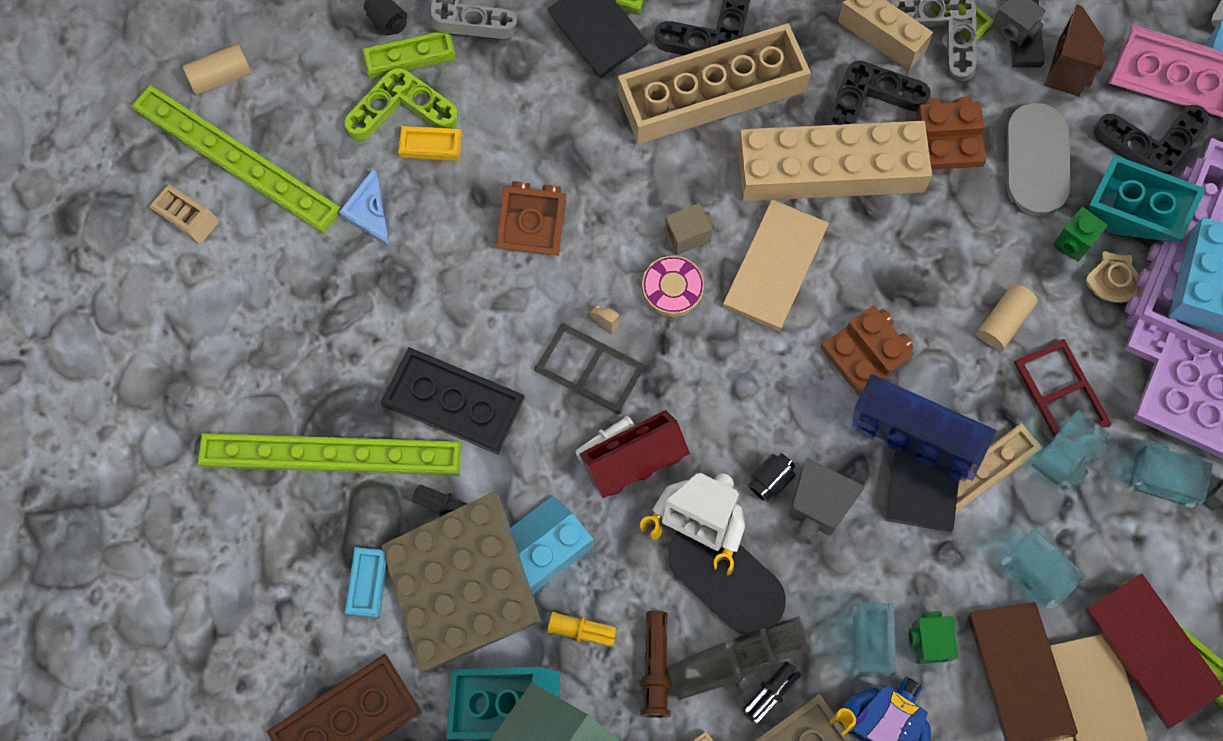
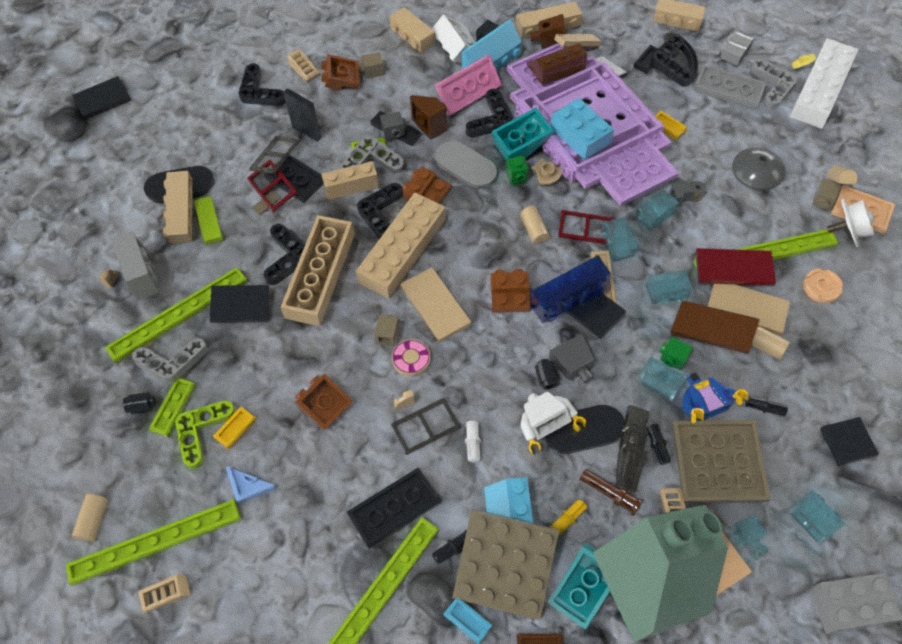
camera: 55 degrees left, 10 degrees down
dark red brick [579,410,690,498] -> none

